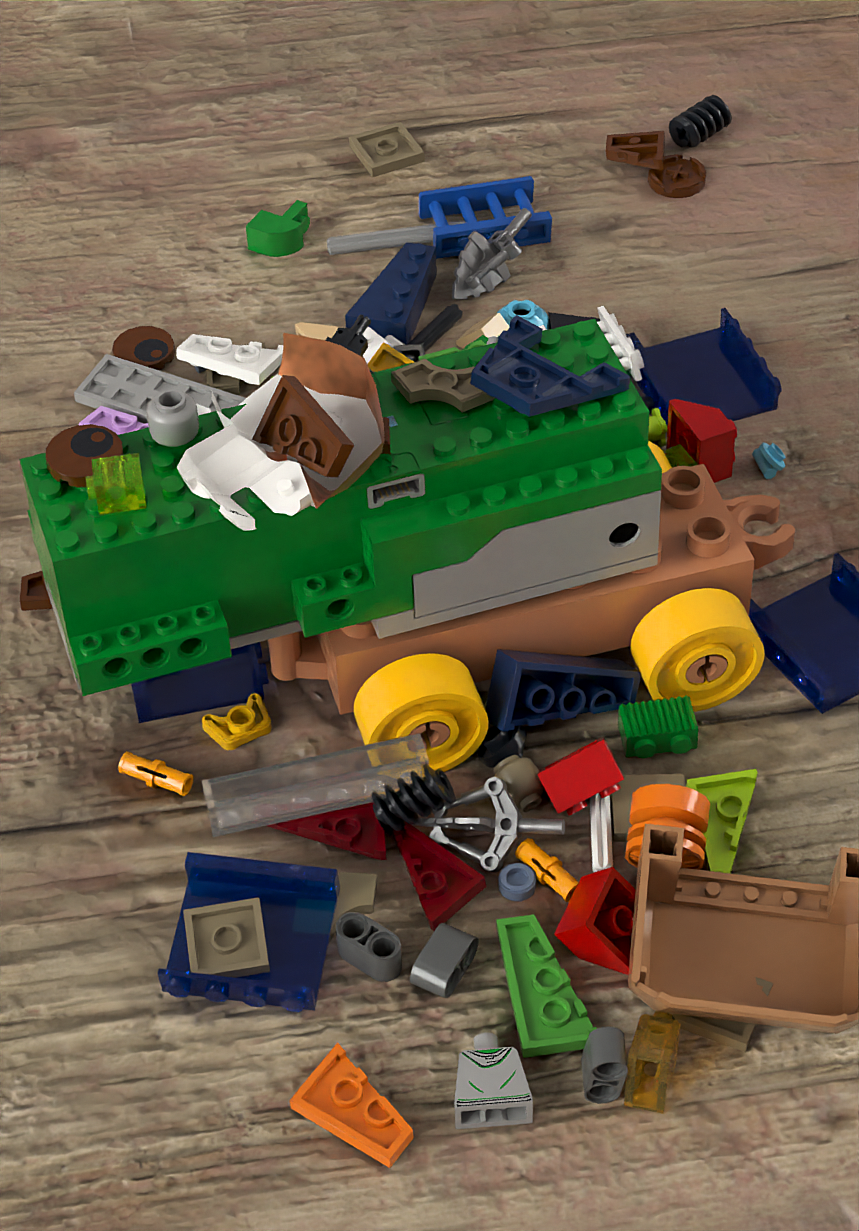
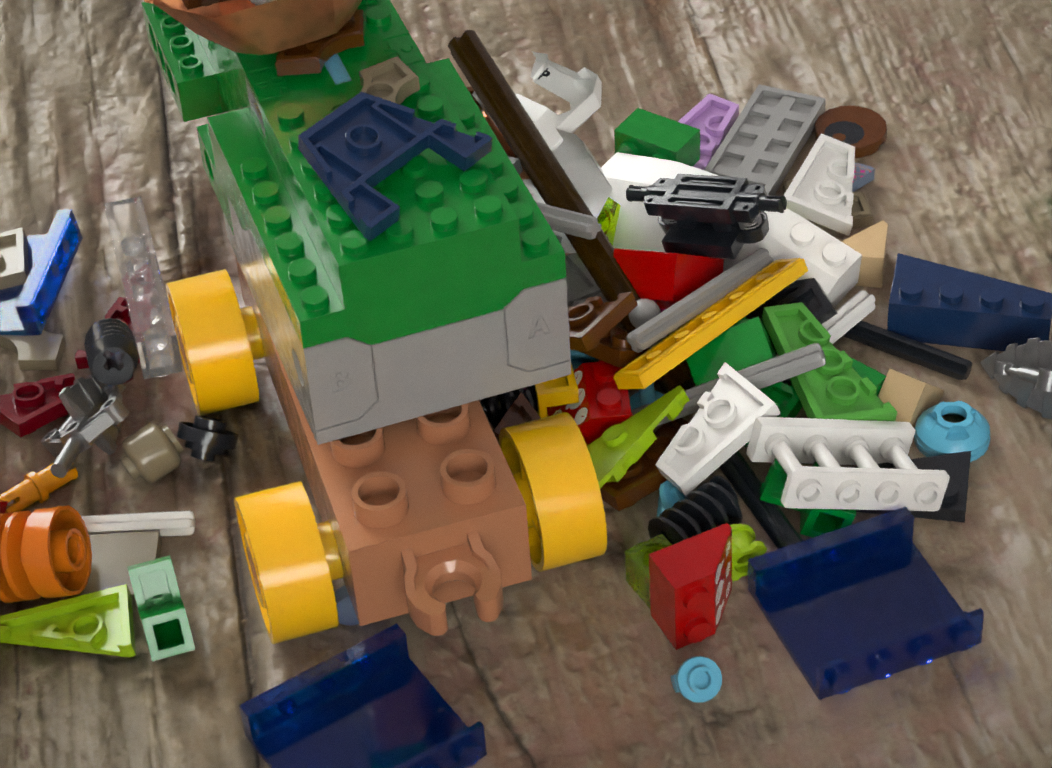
camera: 90 degrees right, 5 degrees down
light orange pin [118,751,193,796] -> none
dark blue wedge [485,649,641,732] -> none
sand blue tile [498,863,536,901] -> none
red slope [537,736,624,816] -> none
green brick [618,695,699,759] -> none
none -> brick [127,555,196,662]

